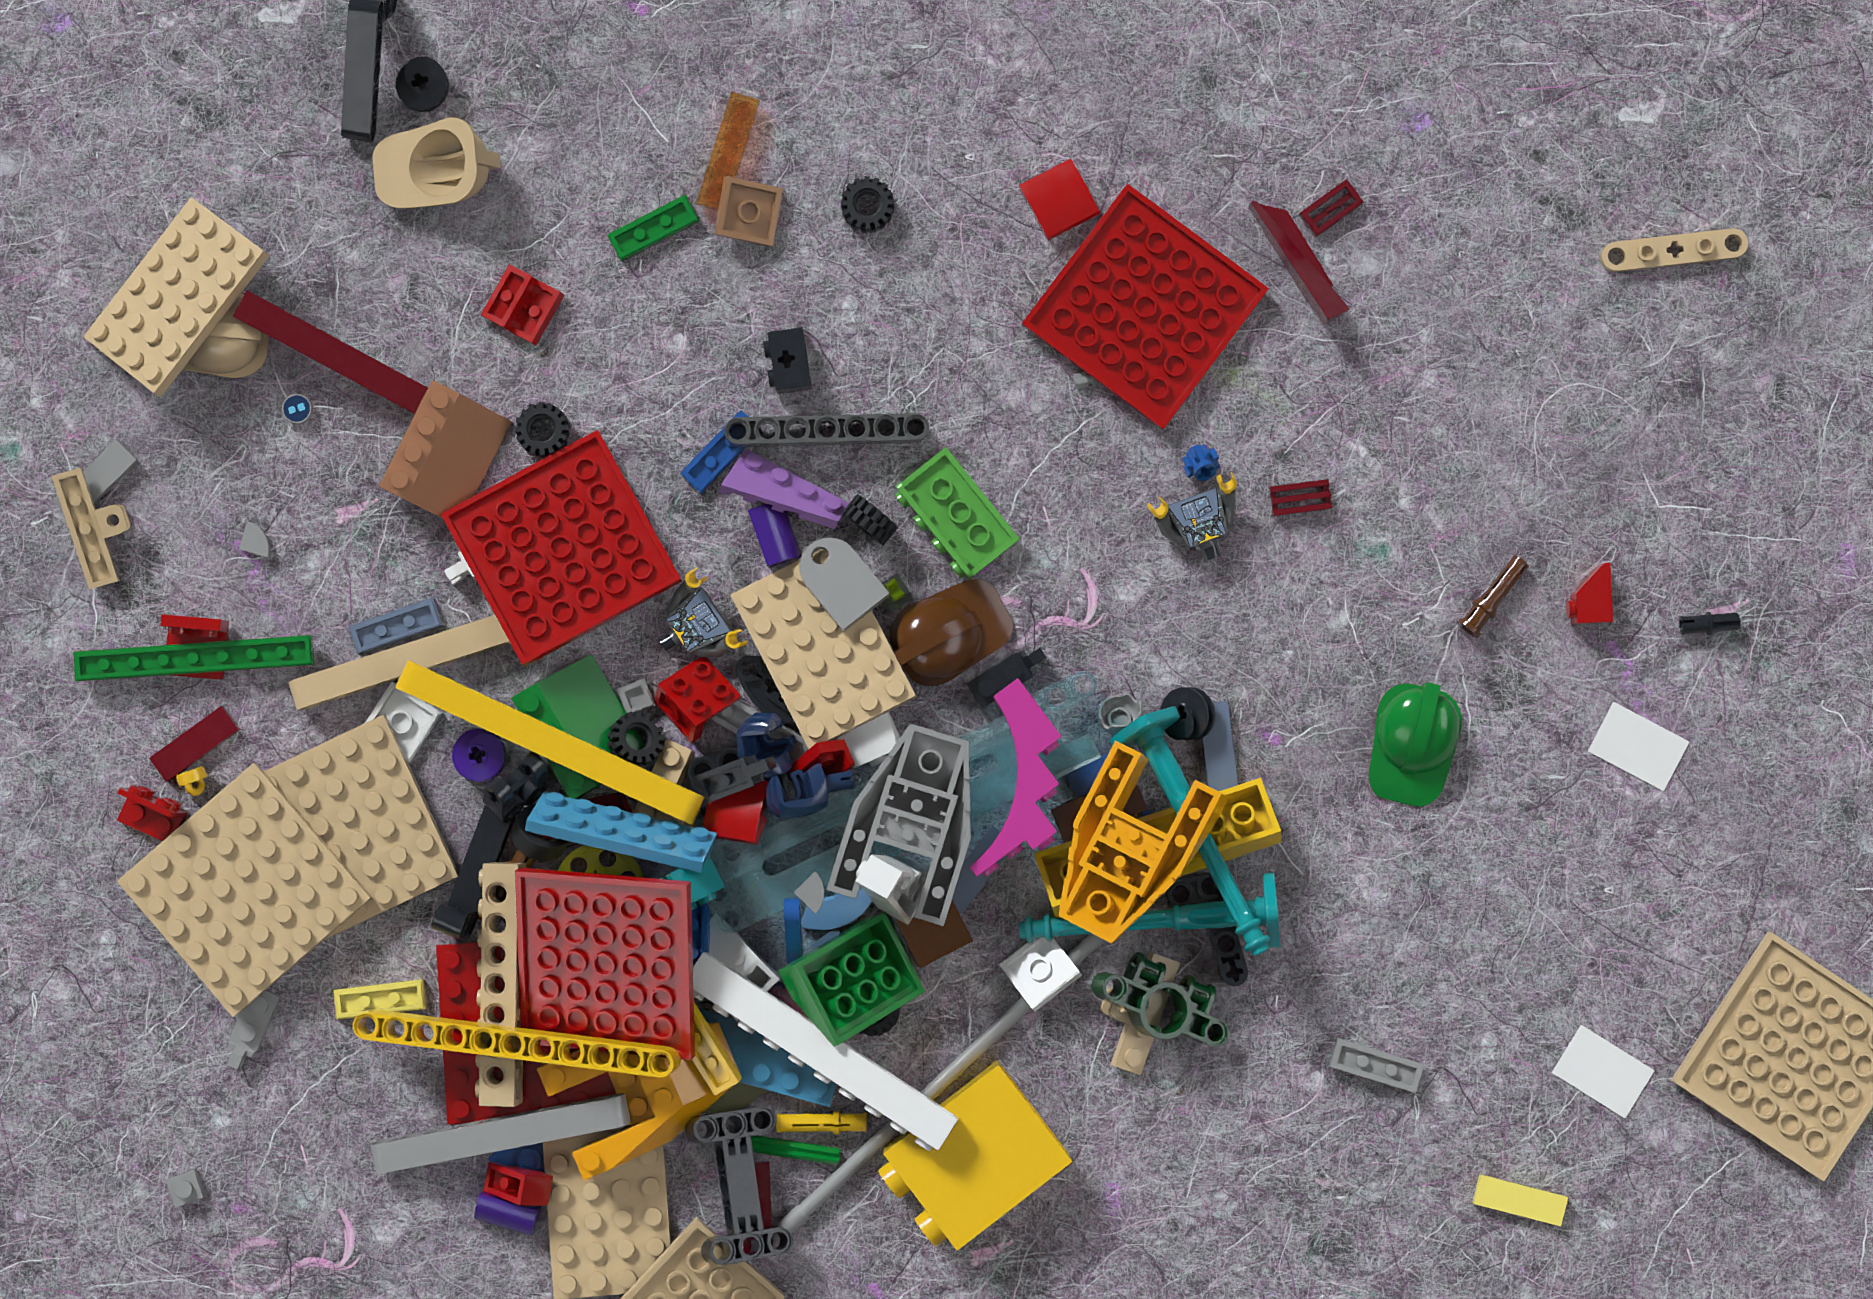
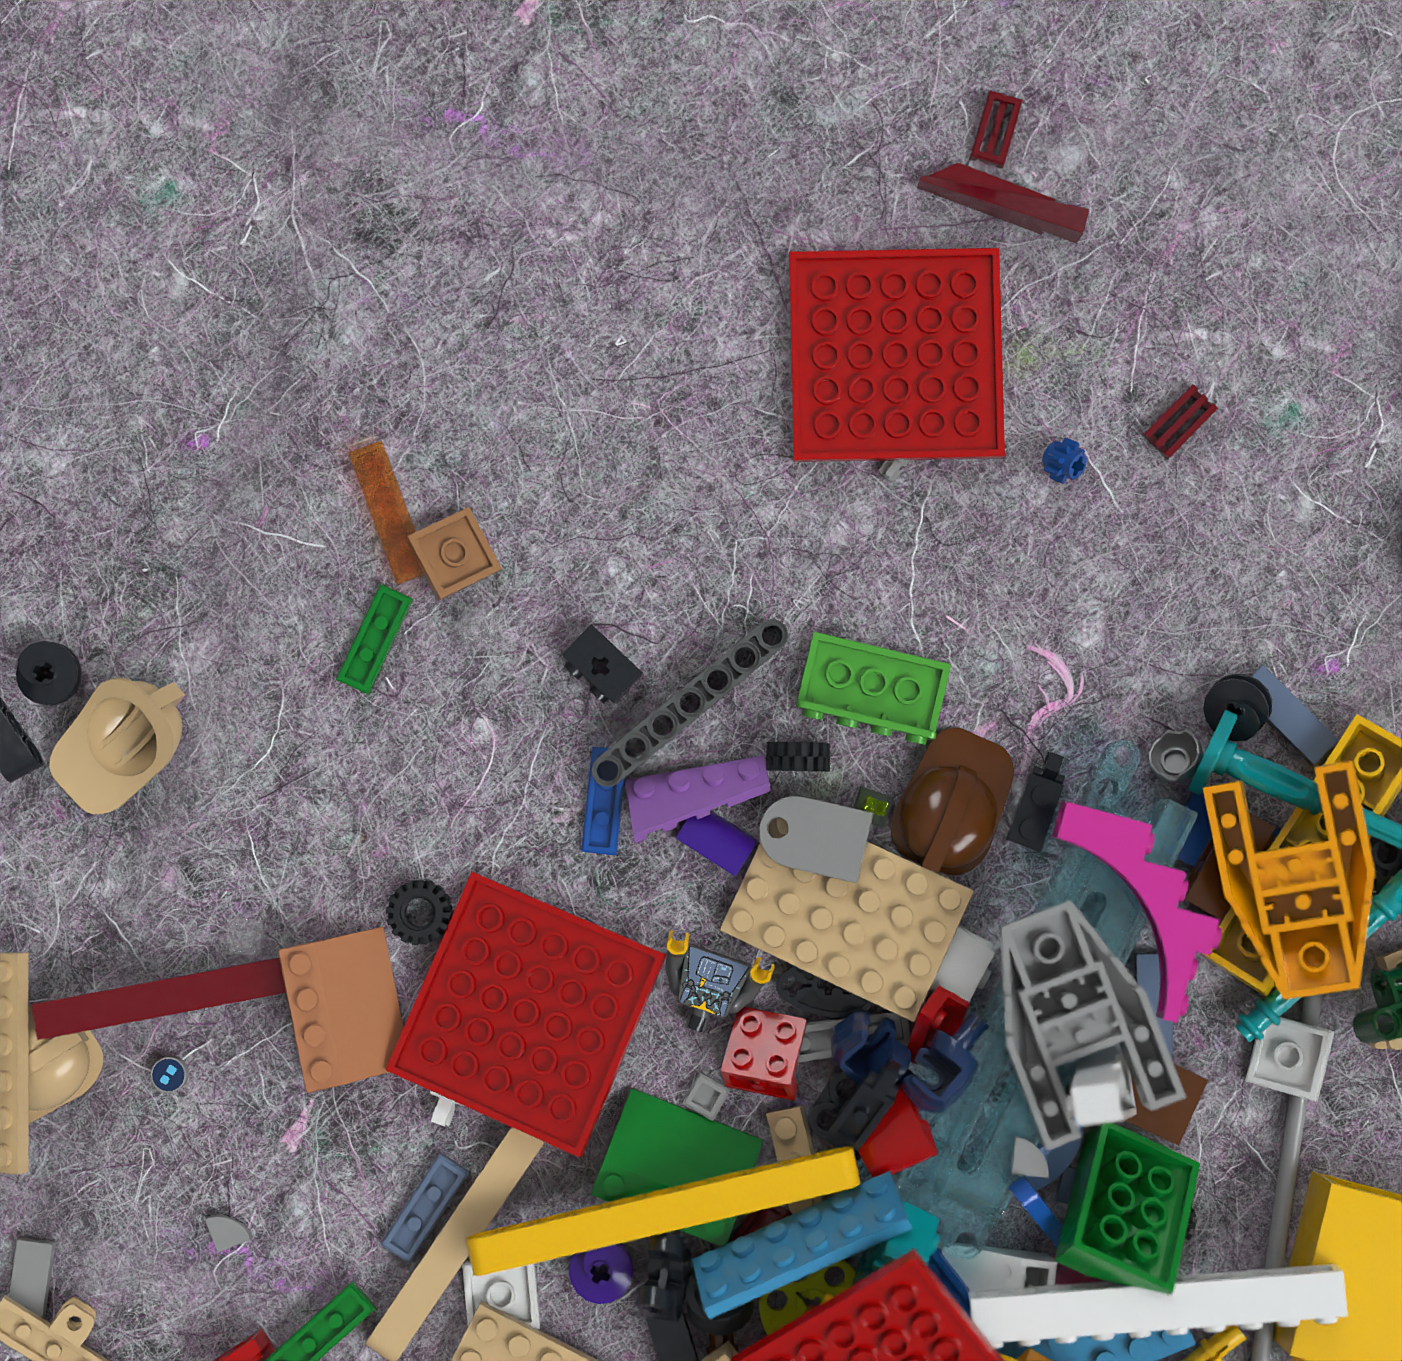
camera: 40 degrees left, 0 degrees up
red slope [481,264,565,346] -> none
black tyre [607,711,665,767] -> none
black tyre [841,176,894,233] -> none
red slope [1019,158,1100,241] -> none
torso [1147,472,1237,562] -> none

